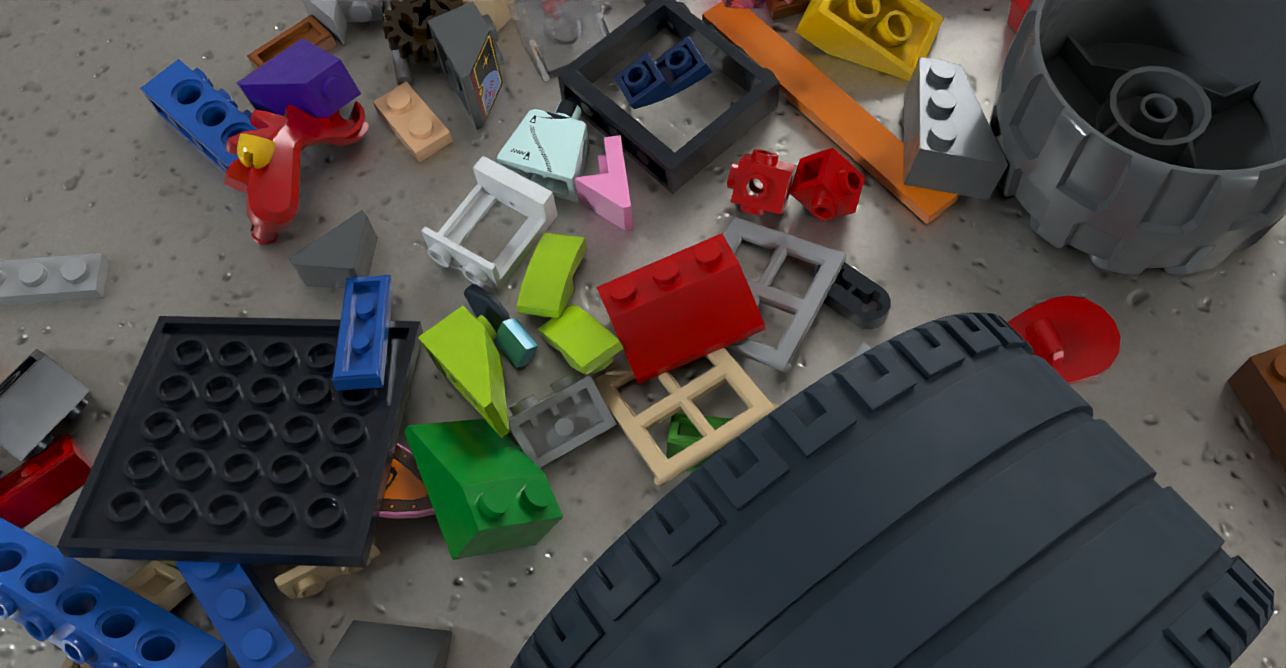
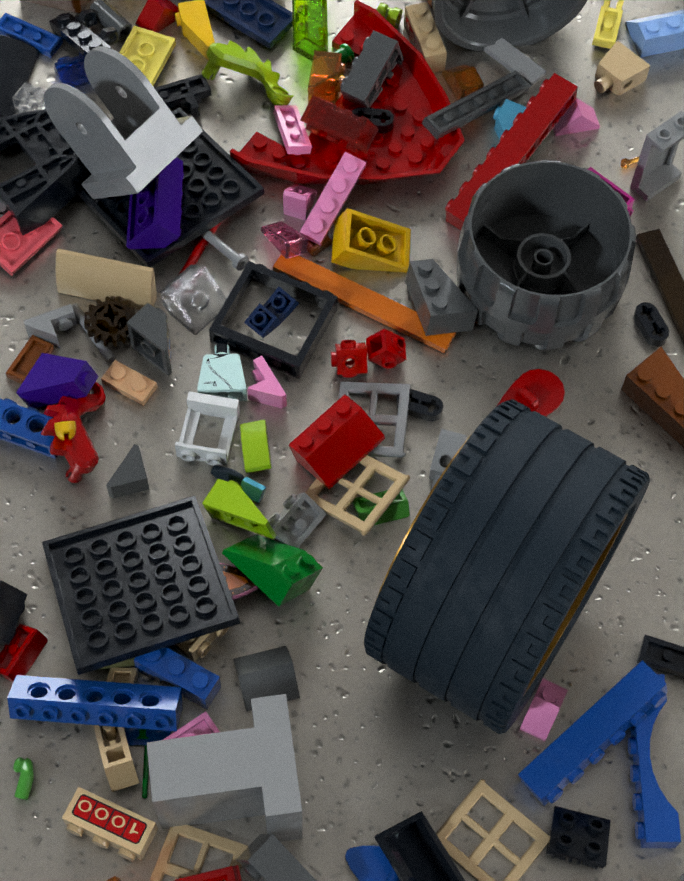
camera: 30 degrees left, 0 degrees up
blue tile [332,275,394,391] -> none
lime slope [537,304,623,376] -> none

